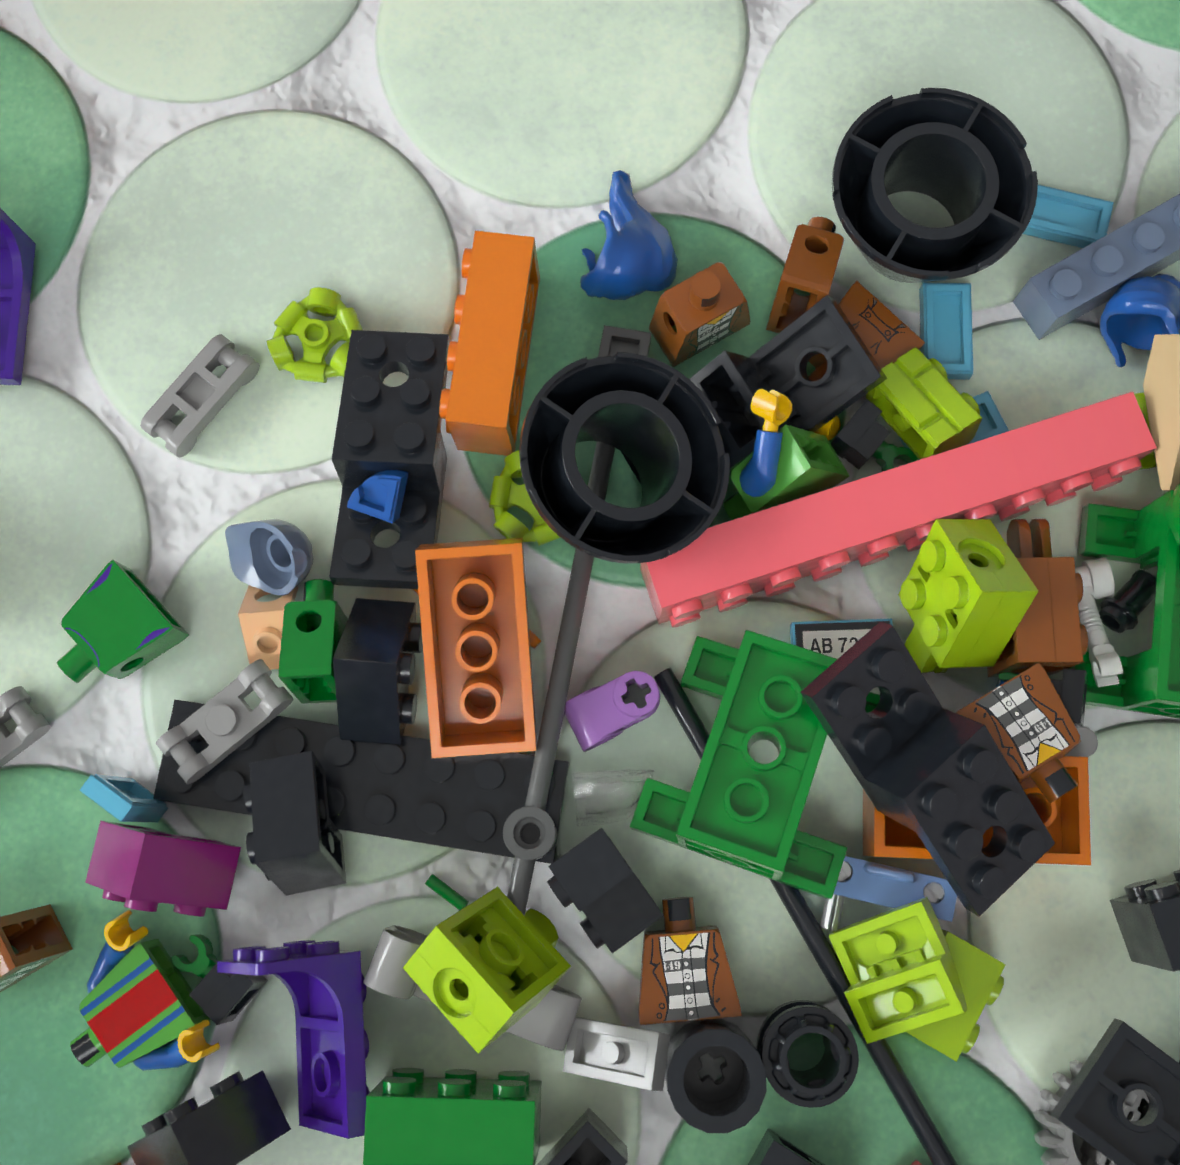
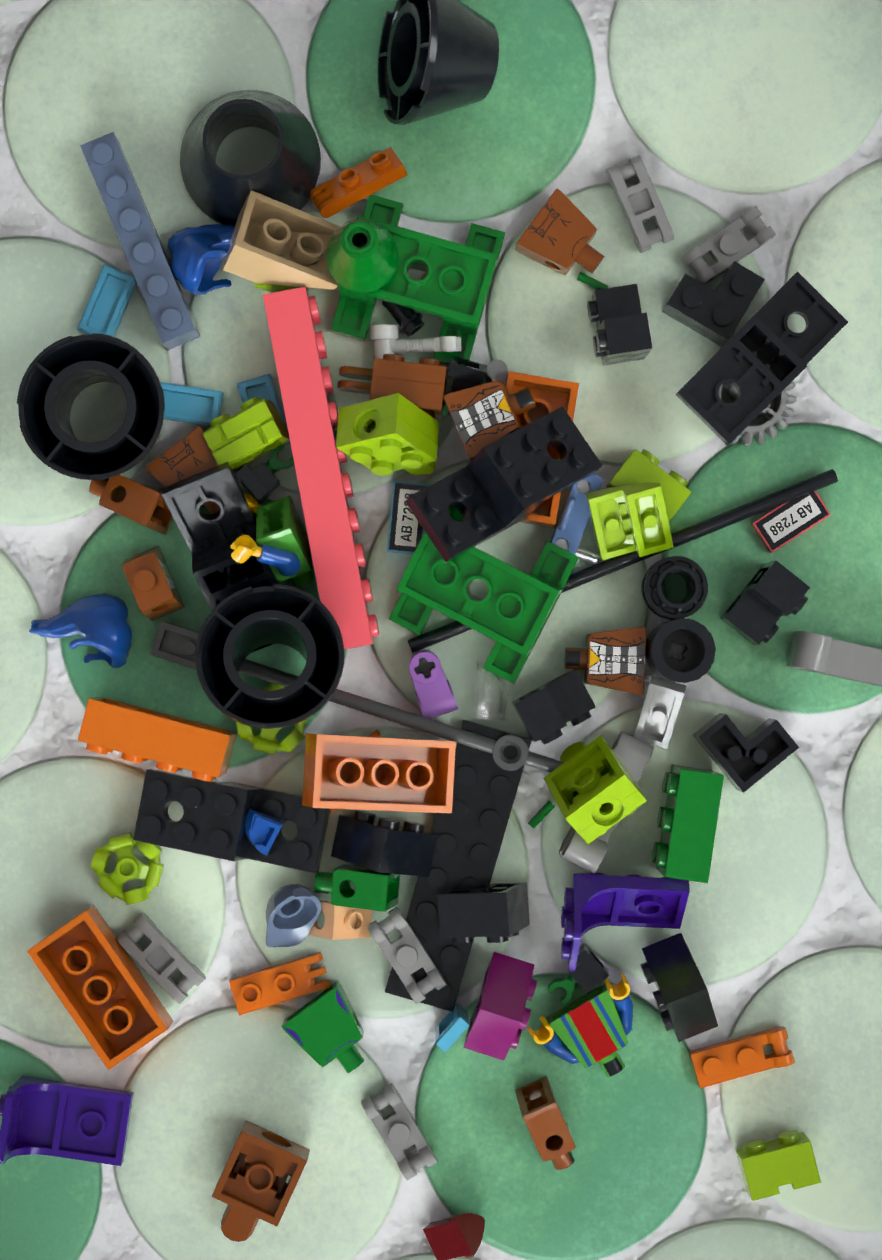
camera: 90 degrees left, 10 degrees up
none -> orange brick [27,905,173,1070]
none -> orange hinge [229,952,331,1015]

